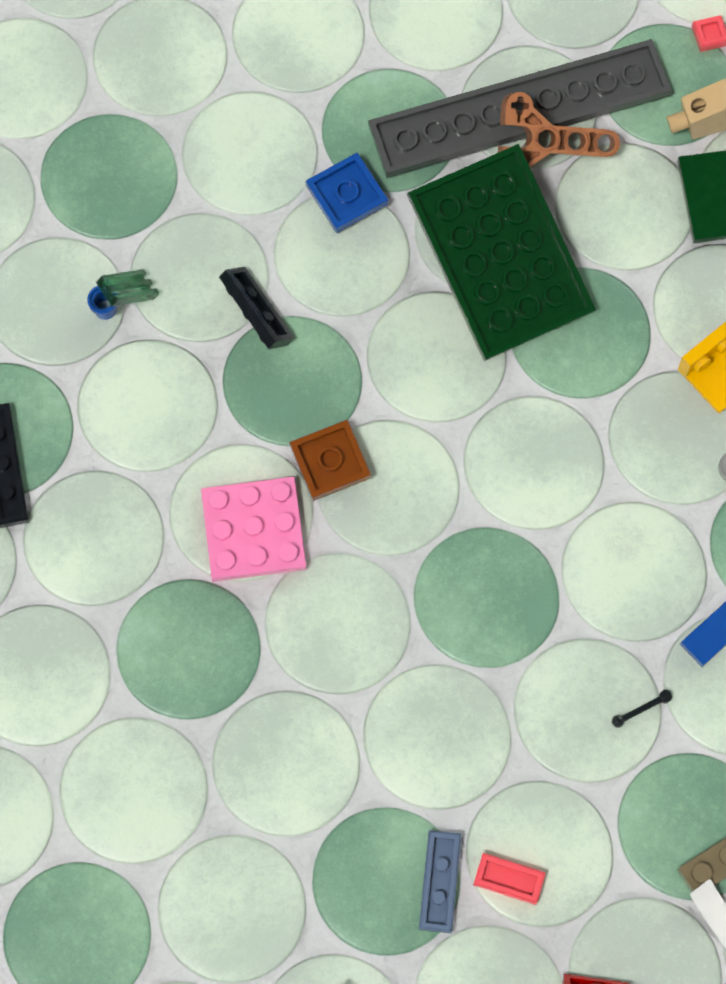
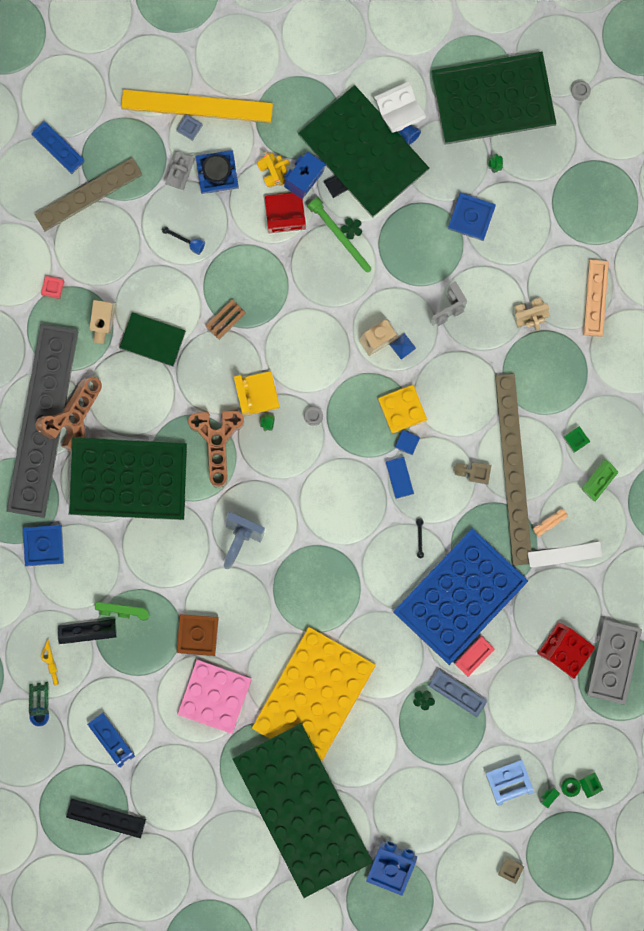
camera: 65 degrees left, 10 degrees up
none -> yellow hand [41,639,59,686]
none -> blue plate [87,713,135,768]
none -> bright green plate [95,602,150,621]
none -> nougat beam [188,411,244,488]
none -> sand blue tile [224,512,265,569]
none -> dark green plate [232,723,373,898]
none -> yellow plate [252,627,376,761]
none -> green plate [260,413,275,432]
none -> blue plate [366,841,418,896]
none -> blue plate [393,528,528,665]
none -> dark green plant [413,690,435,710]

